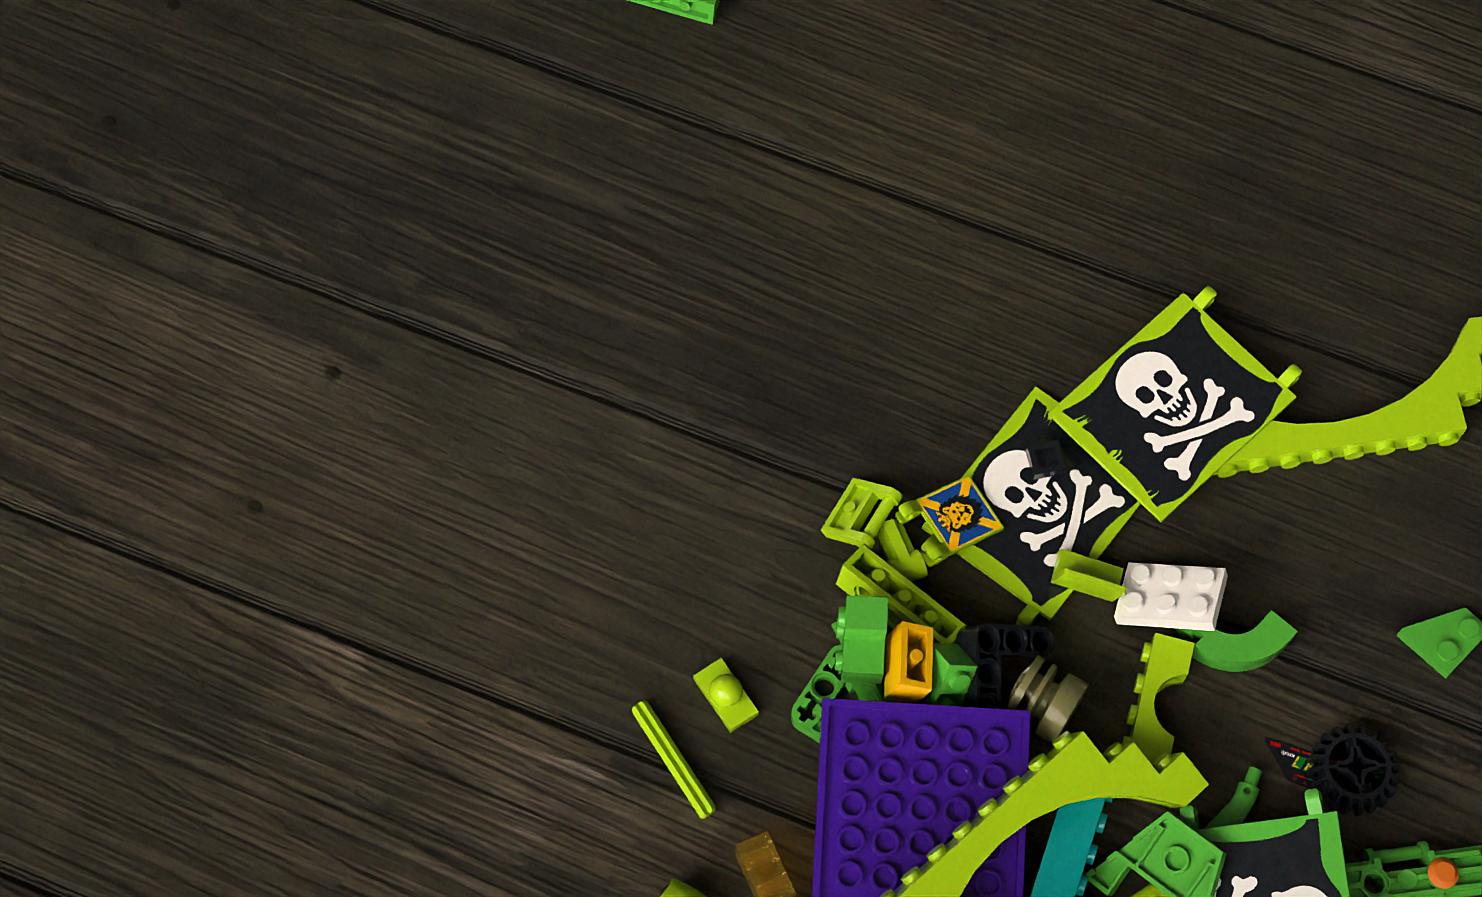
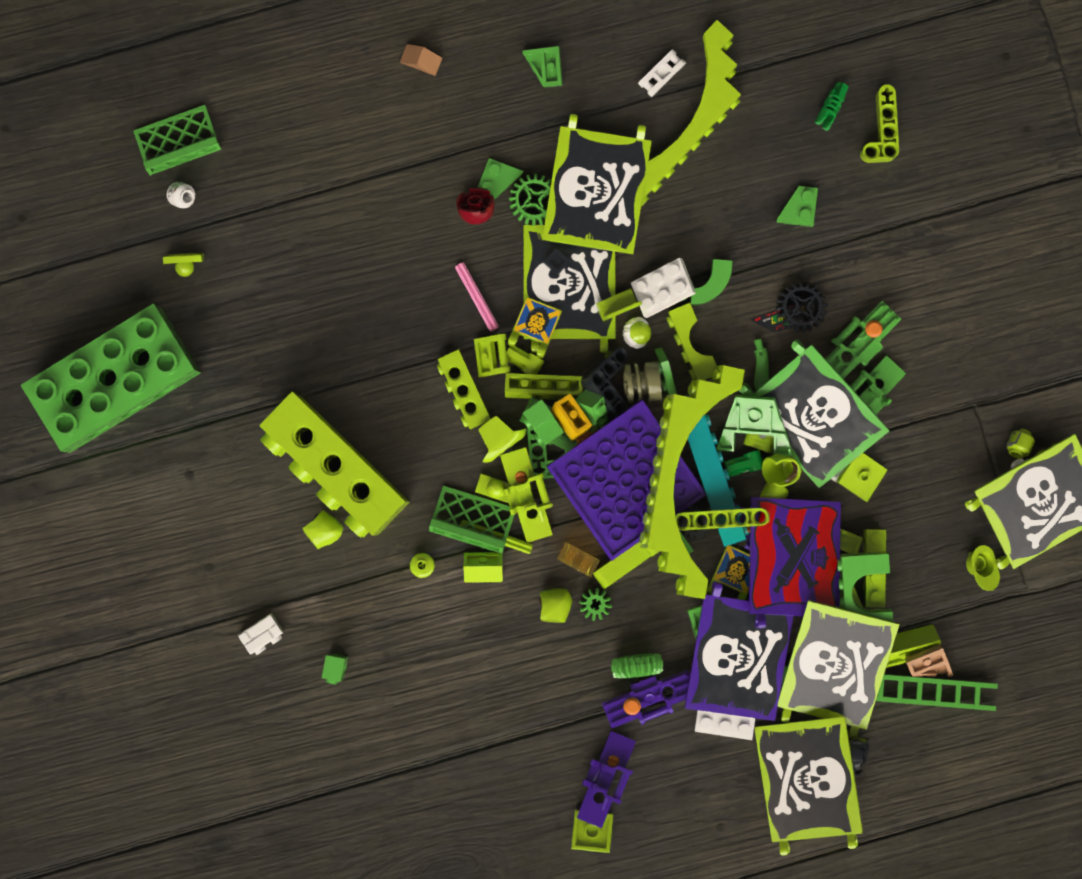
camera: 35 degrees left, 20 degrees up
none -> bright green brick [21,304,201,453]
none -> lime tile [163,252,204,277]
none -> white head [167,182,195,208]
none -> white brick [238,613,284,655]
none -> lime brick [259,392,410,538]
none -> lime piece [303,510,343,549]
none -> bright green brick [322,653,349,684]
none -> medium nougat slope [400,44,442,76]
none -> lime head [410,553,435,578]
none -> bright green fence [429,486,514,554]
none -> lime brick [436,350,491,430]
none -> bright pink axle [455,262,499,332]
none -> dark red cylinder [456,188,495,224]
none -> lime panel [464,552,503,583]
none -> bright green wing [477,158,523,200]
none -> lime piece [479,416,526,463]
none -> lime piece [500,447,553,543]
none -> bright green gear [509,174,552,226]
none -> bright green wing [523,46,563,88]
none -> hair [622,317,651,349]
none -> white plate [638,49,686,97]
none -> bright green wing [654,347,677,395]

